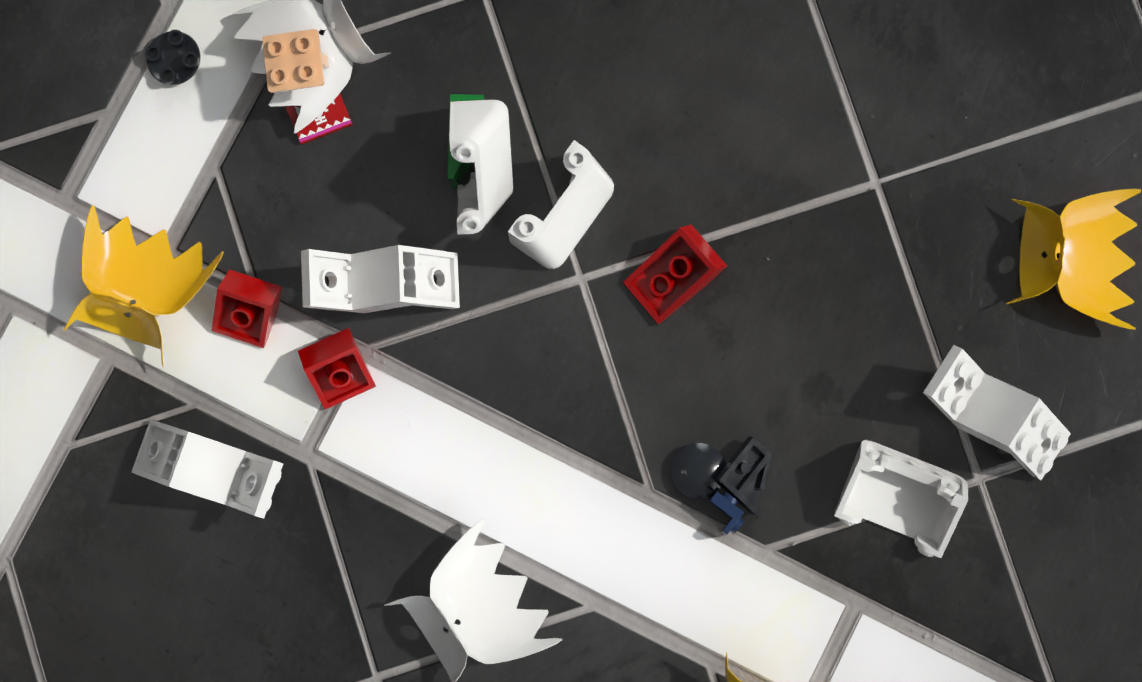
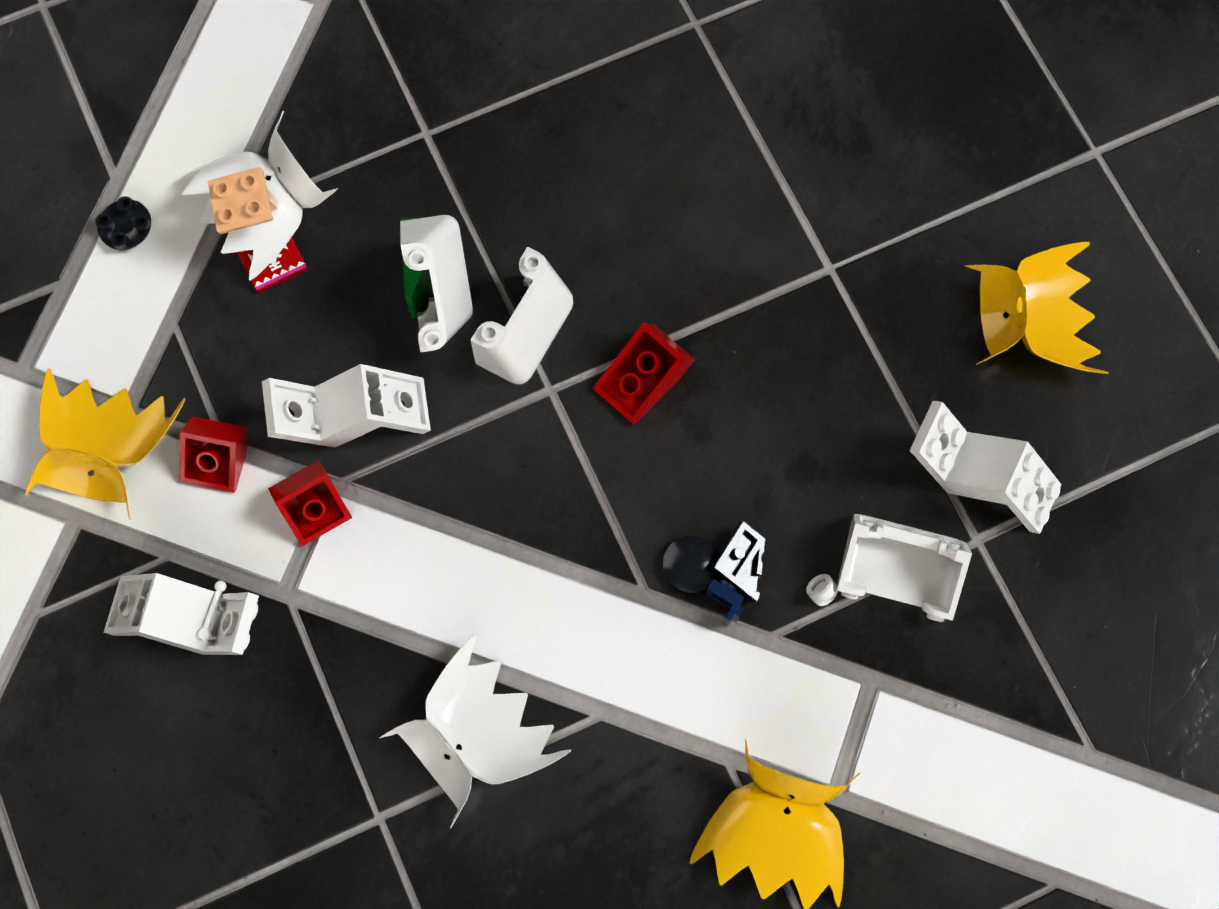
camera: 10 degrees left, 10 degrees down
none -> white hinge [196,580,226,640]
none -> white tile [806,574,838,606]

